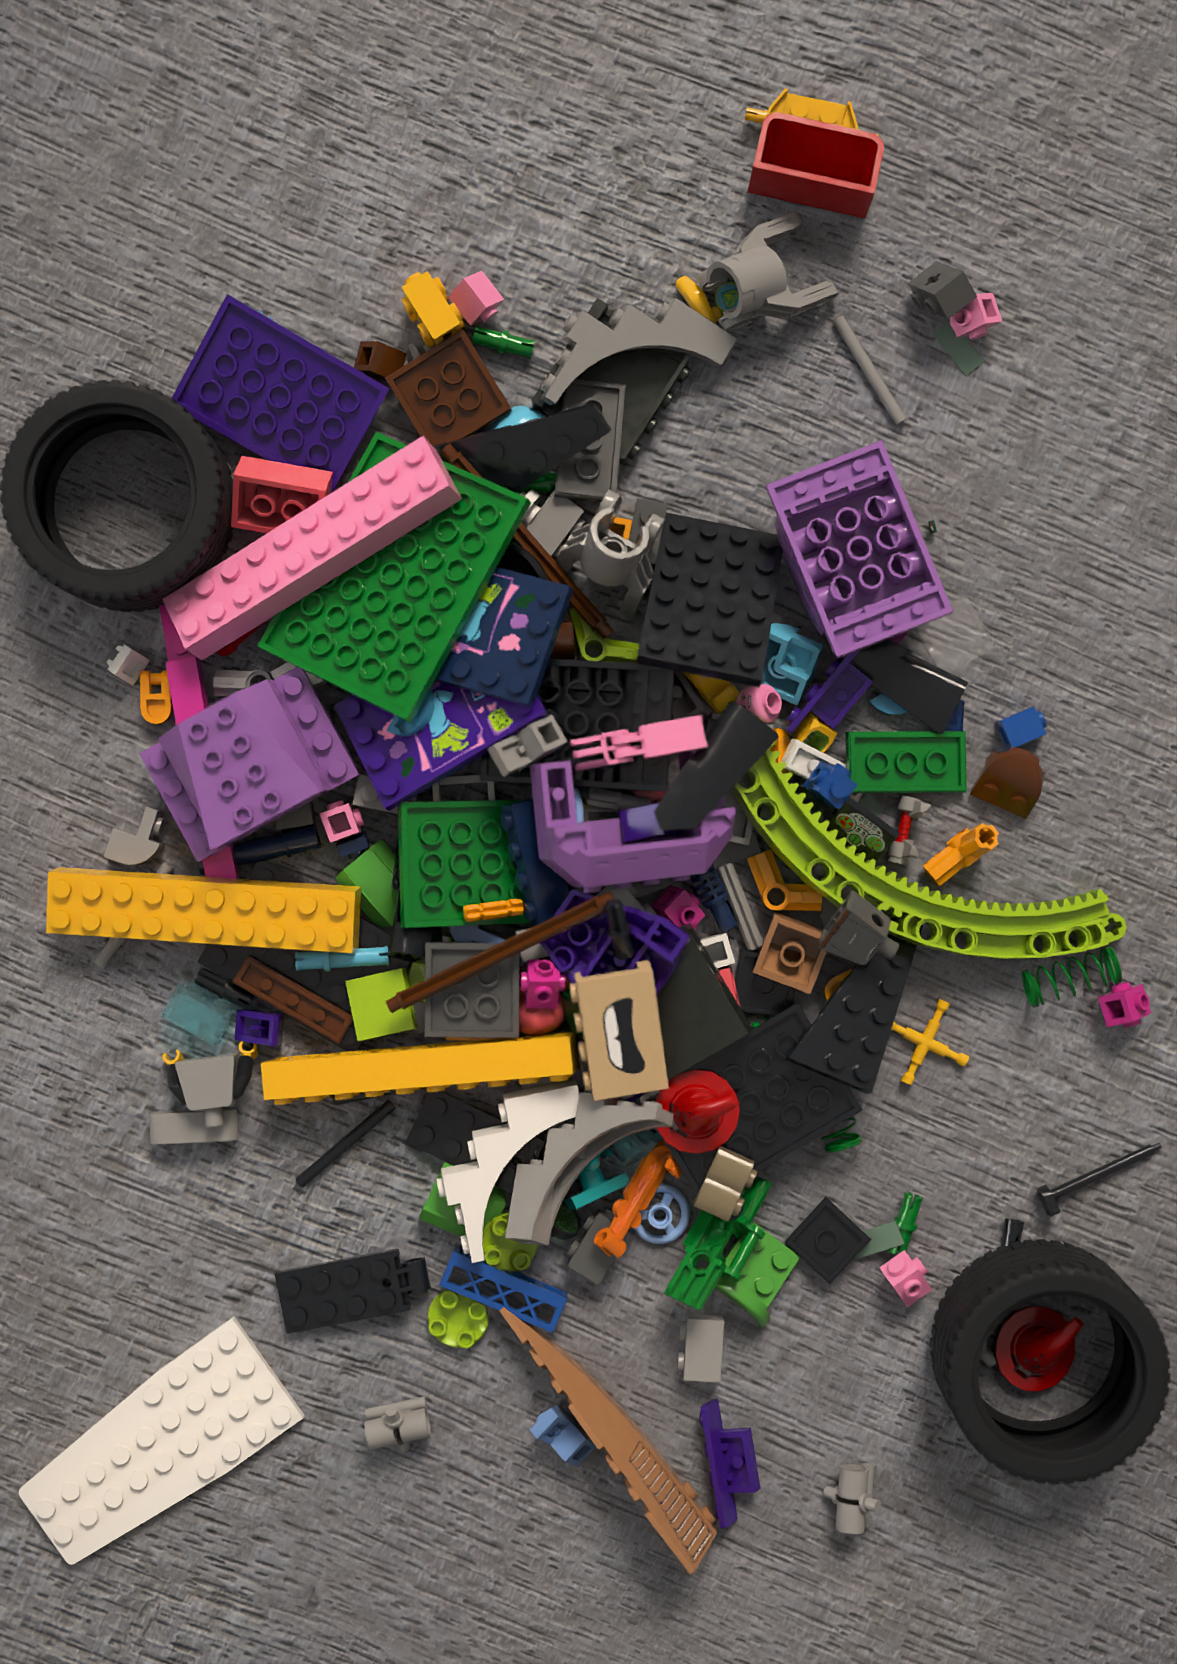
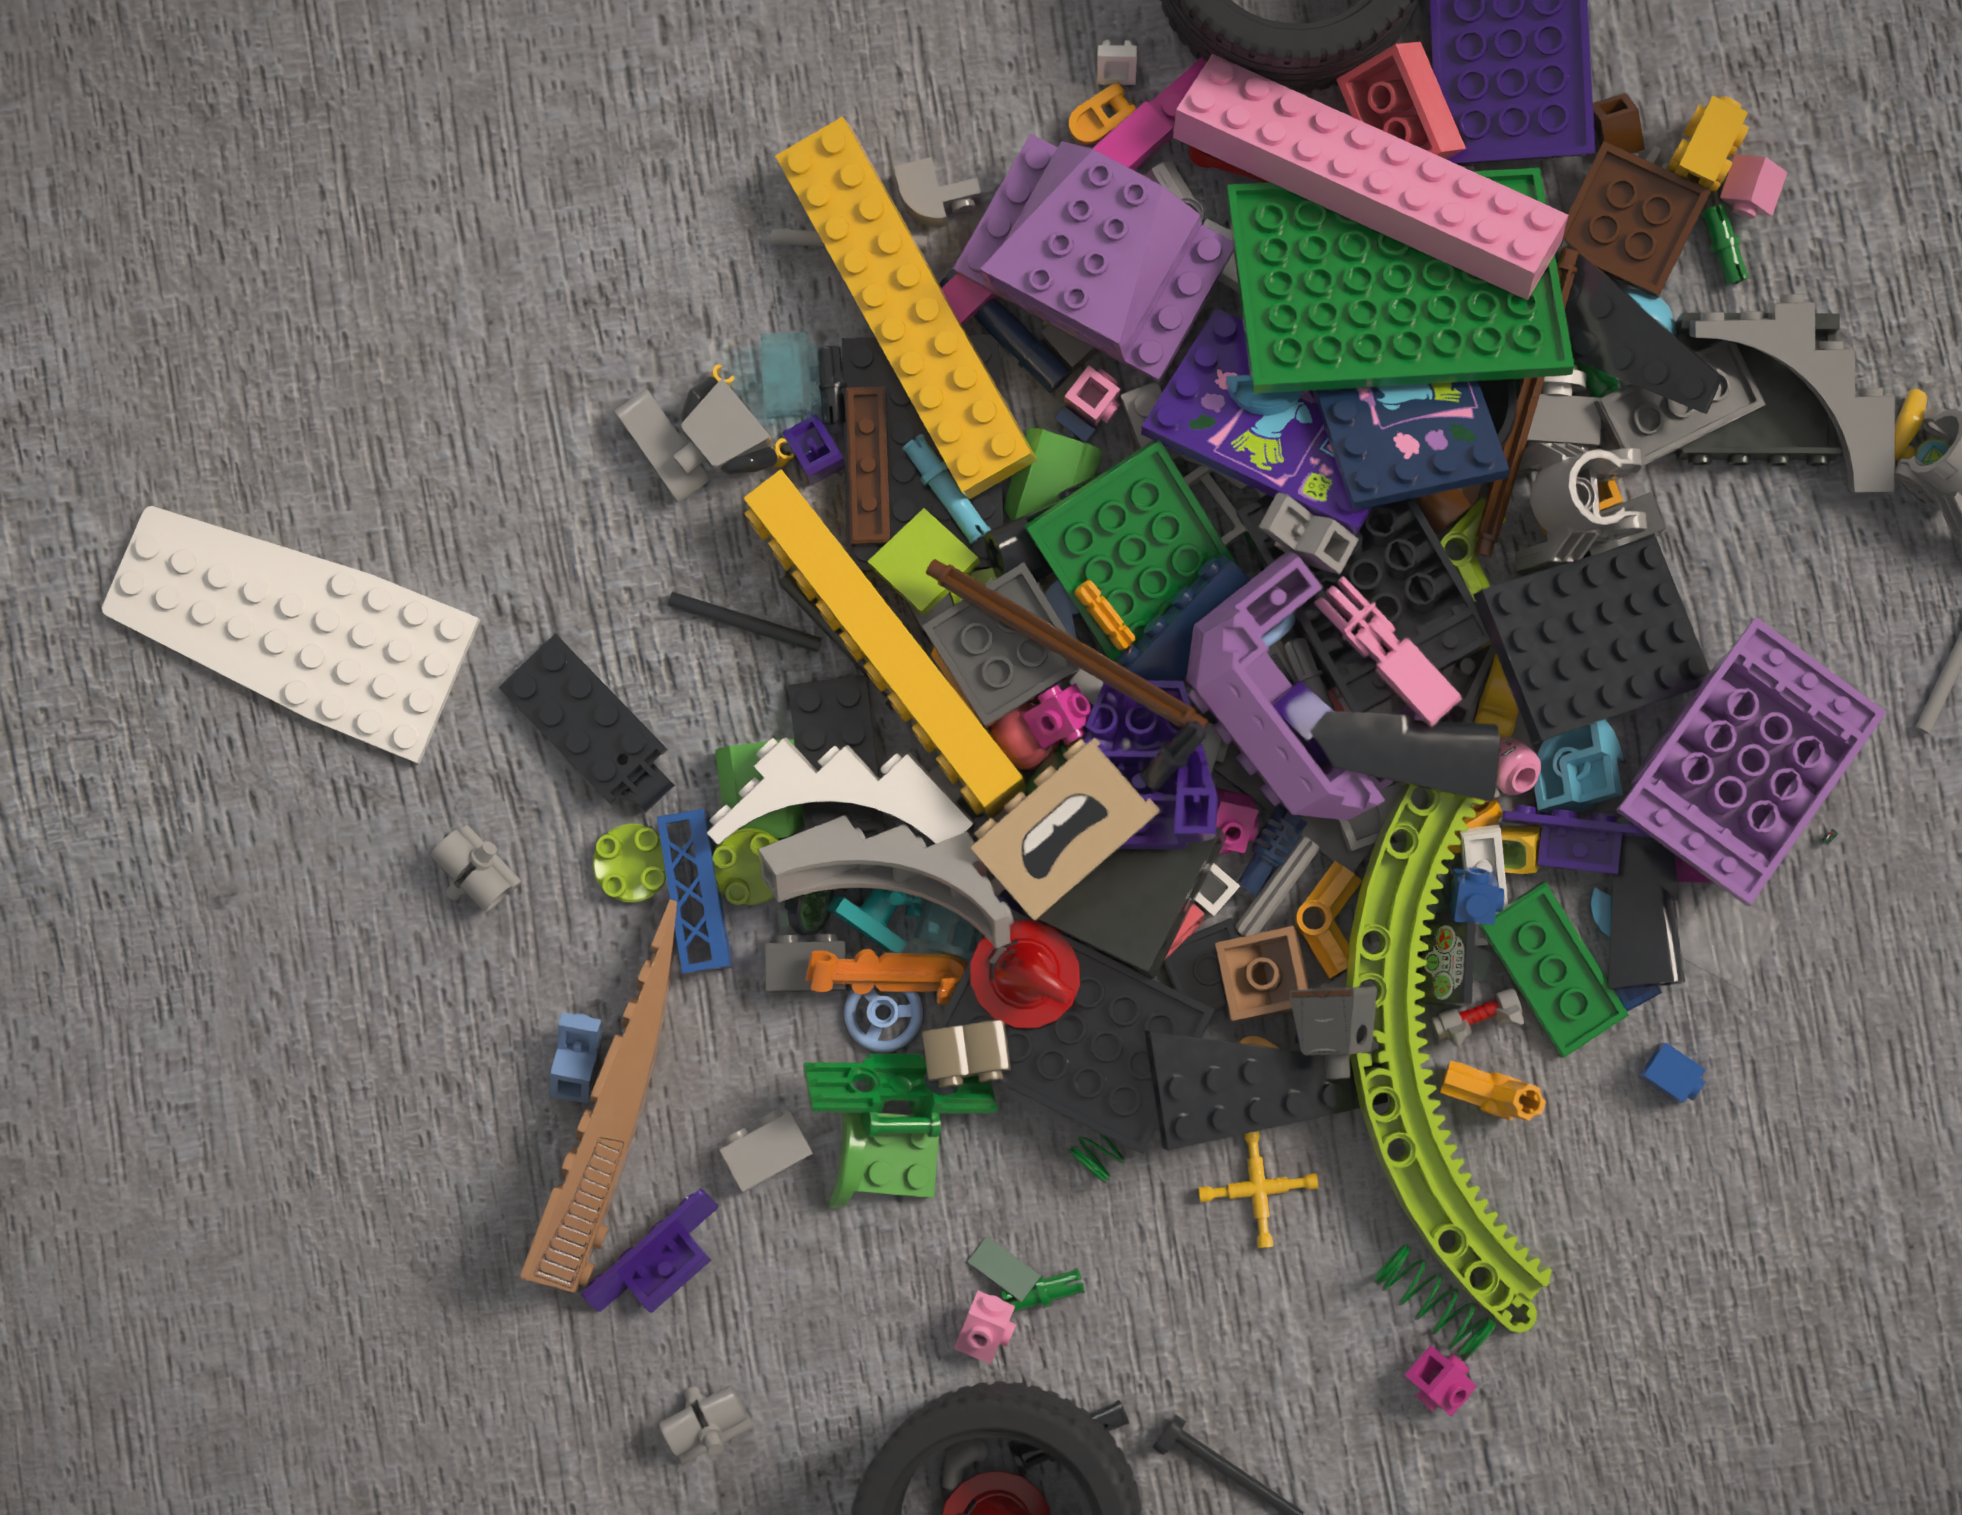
camera: 60 degrees right, 5 degrees down
black tile [784,1197,871,1284] -> none
reddish brown slope [970,747,1045,819] -> none

